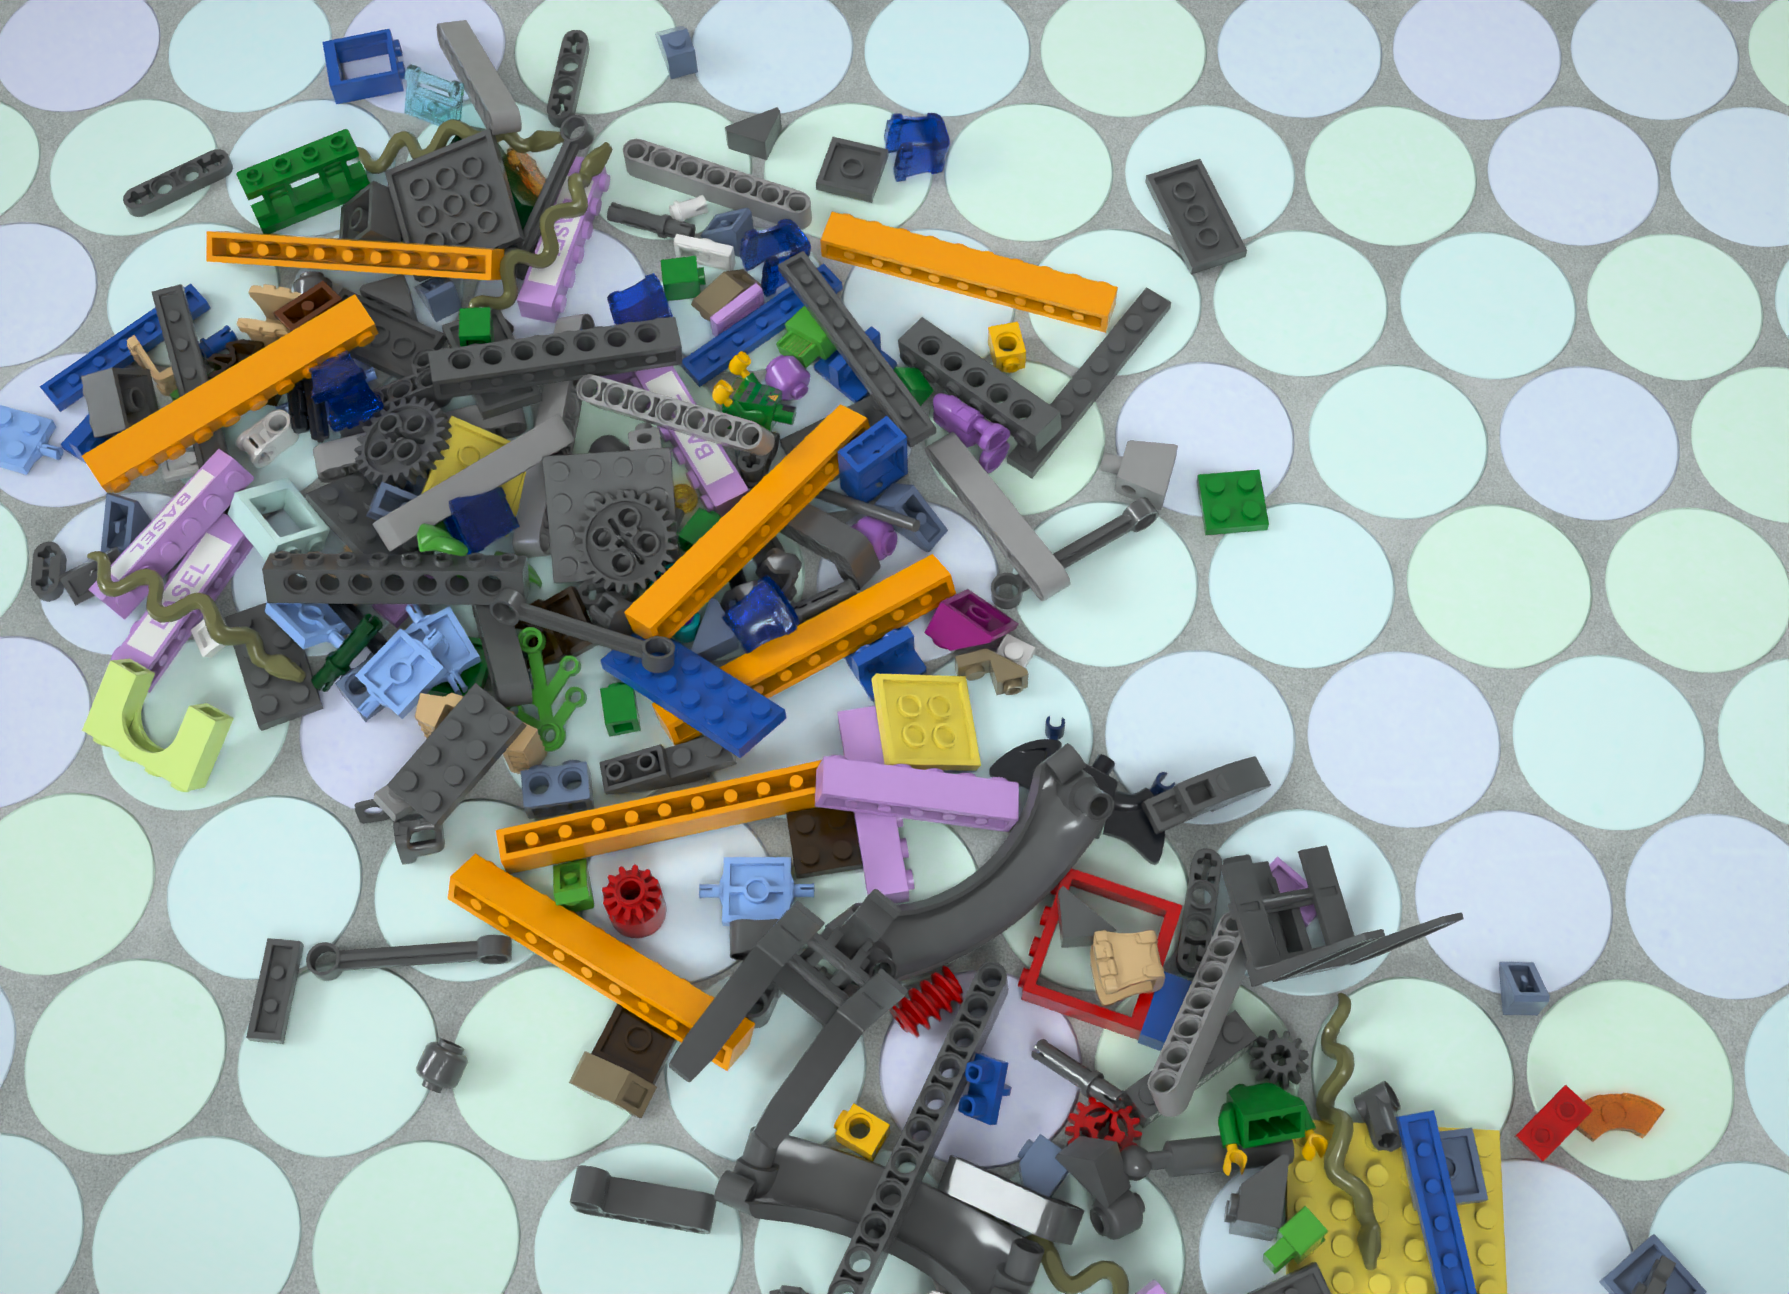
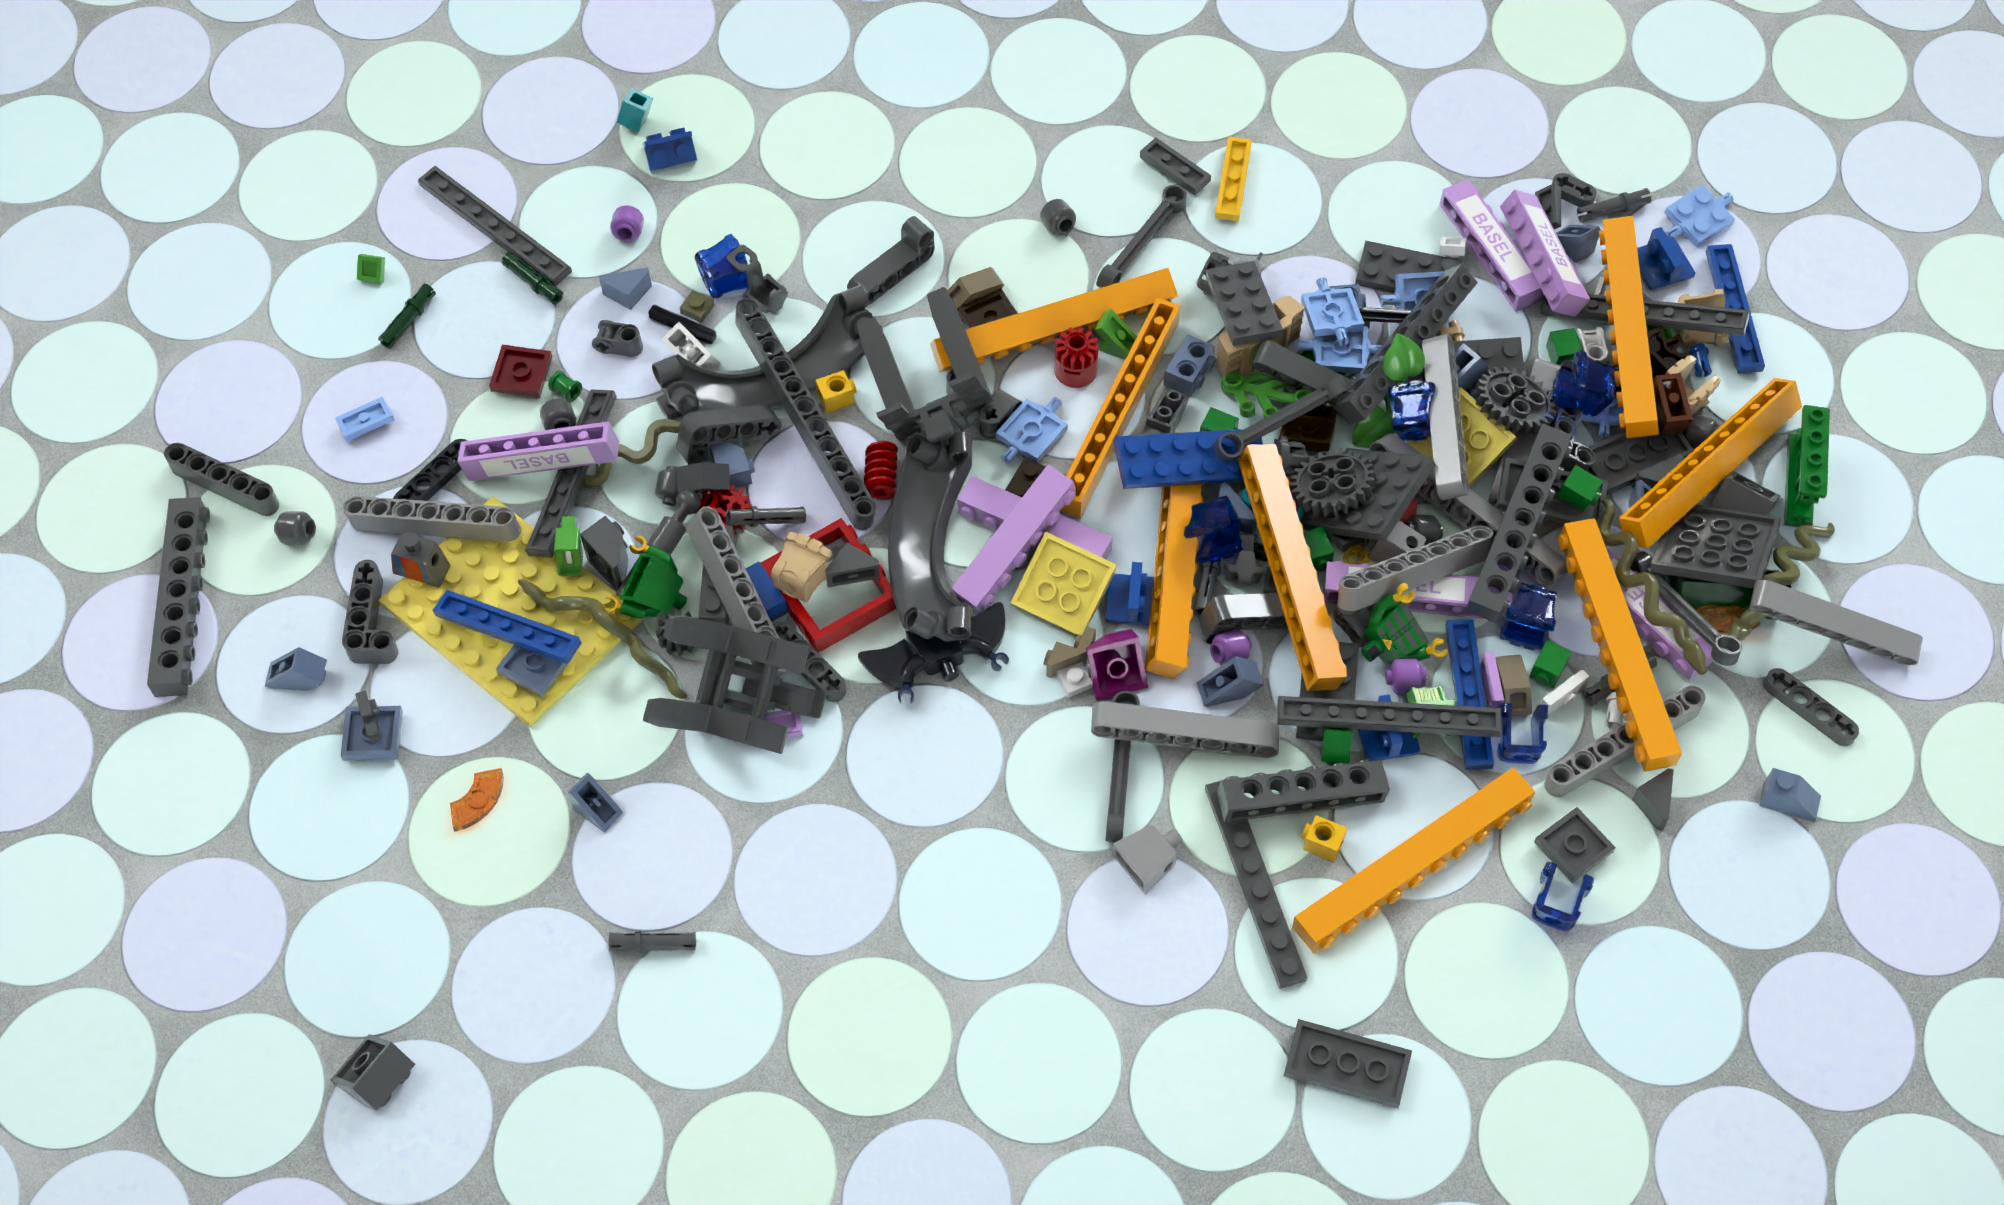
camera: 125 degrees right, 5 degrees down
dark grey slope [81,368,159,438] -> none
yellowish green arch [82,658,234,792] -> none
olive animal [87,551,306,683] -> none
dark grey beam [123,149,233,217] -> none
light aqua window [228,477,330,561] -> none
dark green pin [311,613,383,692] -> none
blue window [322,28,407,105] -> none
clear light blue plate [404,64,464,126] -> none
sand blue slope [700,208,755,257] -> none
dark grey bar [815,488,920,532] -> none
blue window [838,416,908,503] -> none
medium lavender piece [933,393,1010,473] -> none
blue hips [958,1053,1012,1125] -> none
dark grey slope [1141,756,1271,834] -> none
green plate [1196,469,1269,536] -> none
dark grey piece [1353,1081,1401,1152] -> none
red brick [1514,1085,1593,1162] -> none
none -> dark grey pin [608,930,696,953]
none -> yellow plate [1215,137,1252,222]
none -> green brick [1546,328,1583,365]
none -> light orange brick [1558,518,1682,772]
none -> dark grey pin [1577,188,1651,223]

